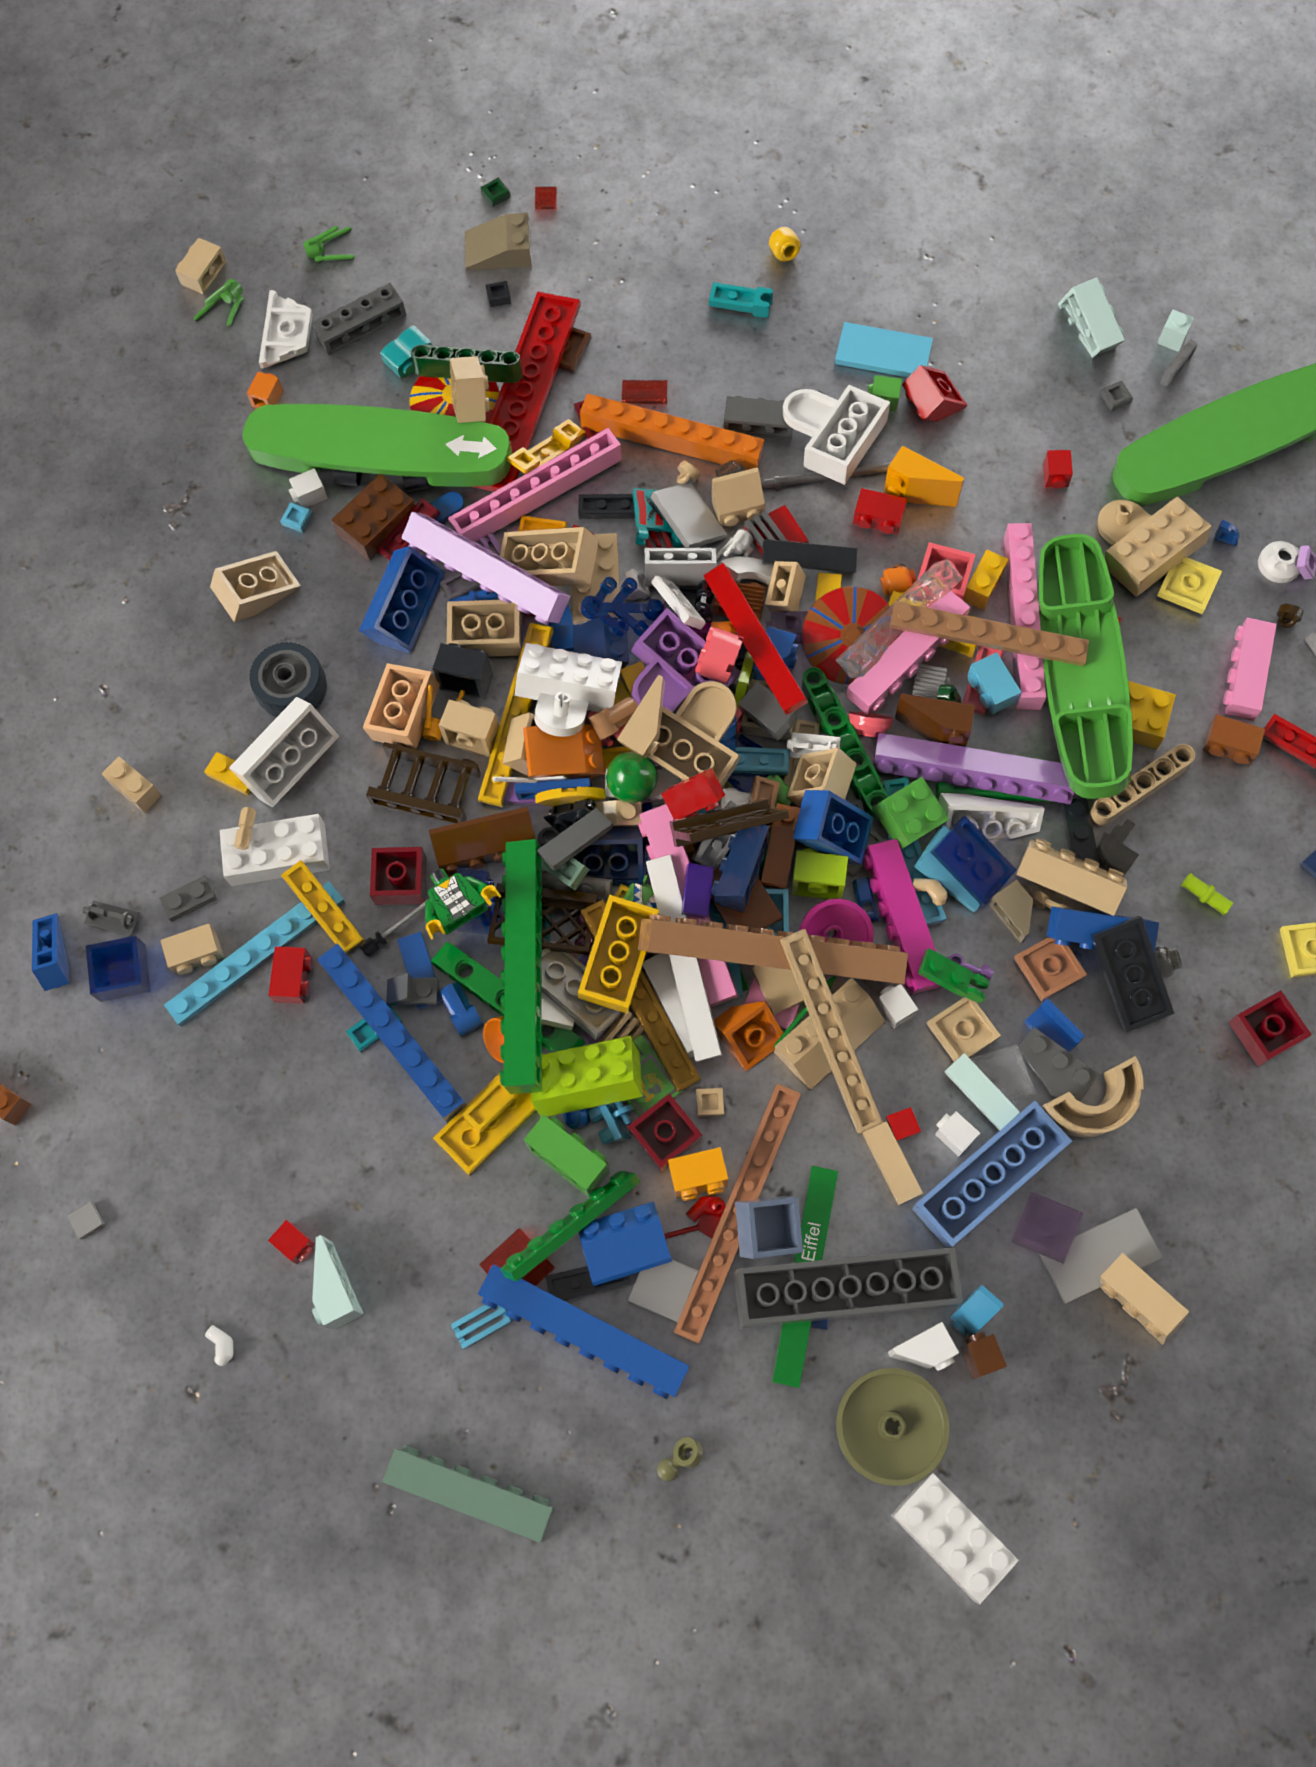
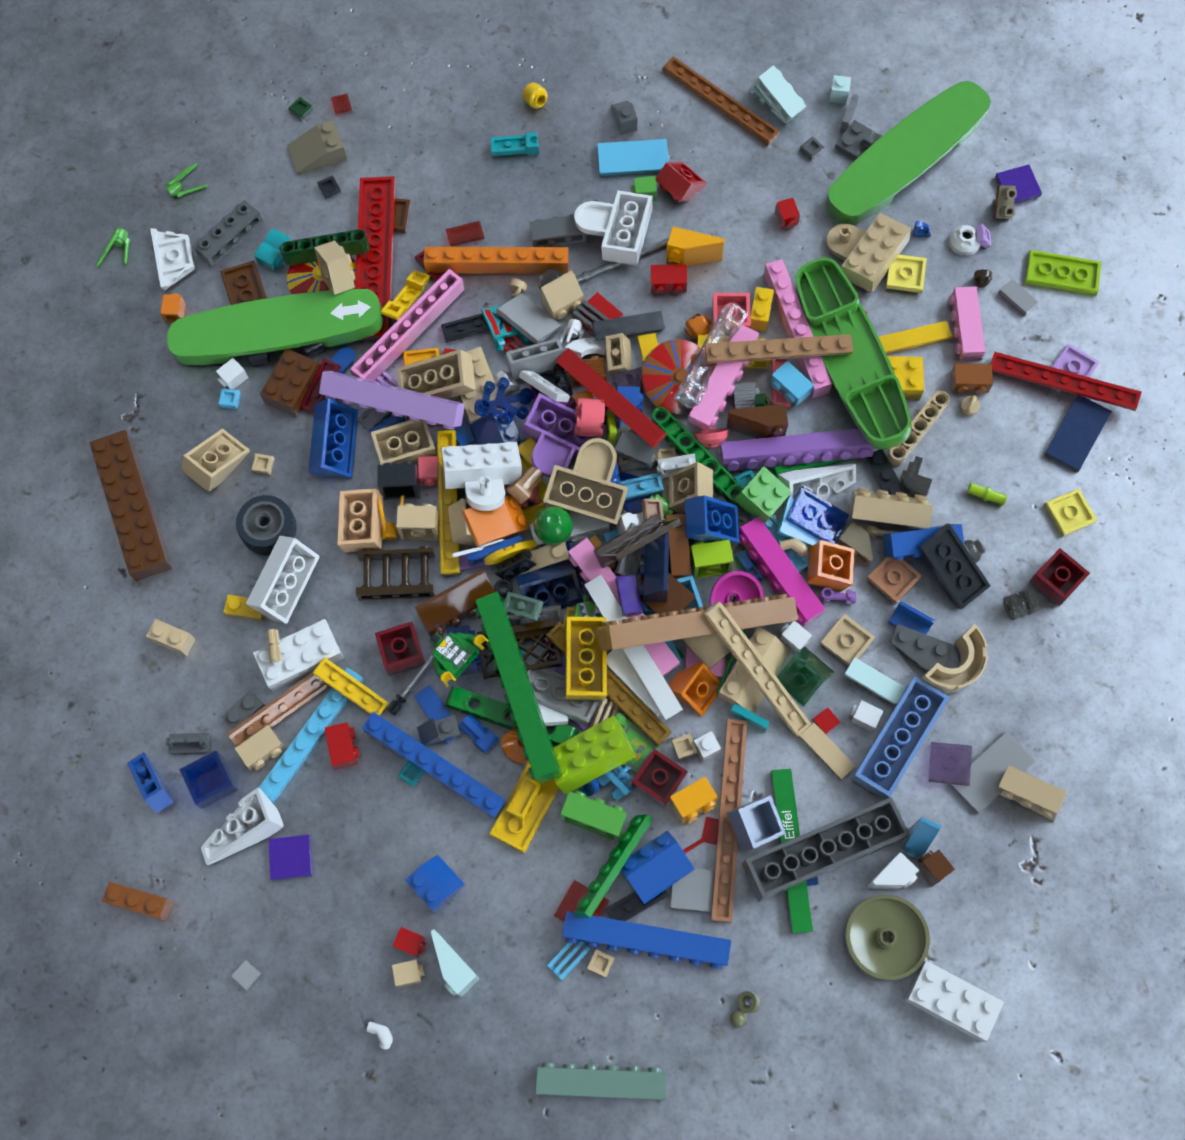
camera: 20 degrees left, 0 degrees up
tan brick [175,238,227,294] -> none
dark grey tile [537,808,613,871] -> none
tan slope [617,674,665,758] -> none
red brick [661,768,725,820] -> none
red arm [685,1196,726,1223] -> none
green hinge [918,948,990,1003] -> none
none -> reddish brown brick [89,430,172,581]
none -> white wedge [201,788,284,865]
none -> reddish brown tile [220,260,267,305]
none -> nougat plate [227,672,329,747]
none -> tan tile [251,453,275,475]
none -> dark purple tile [269,835,312,881]
none -> tan brick [392,959,425,987]
none -> blue slope [405,855,465,913]
none -> coral brick [418,456,438,487]
none -> tan plate [587,949,615,978]
none -> dark grey slope [611,101,638,135]
none -> dark orange tile [662,56,780,146]
none -> white brick [694,731,721,763]
none -> teal tile [730,704,770,733]
none -> clear green slope [777,646,834,706]
none -> orange brick [807,540,855,592]
none -> dark grey hinge [835,120,882,160]
none -> yellow tile [879,321,953,355]
none -> tan tile [960,395,980,416]
none -> clear smoke wheel [1003,588,1040,620]

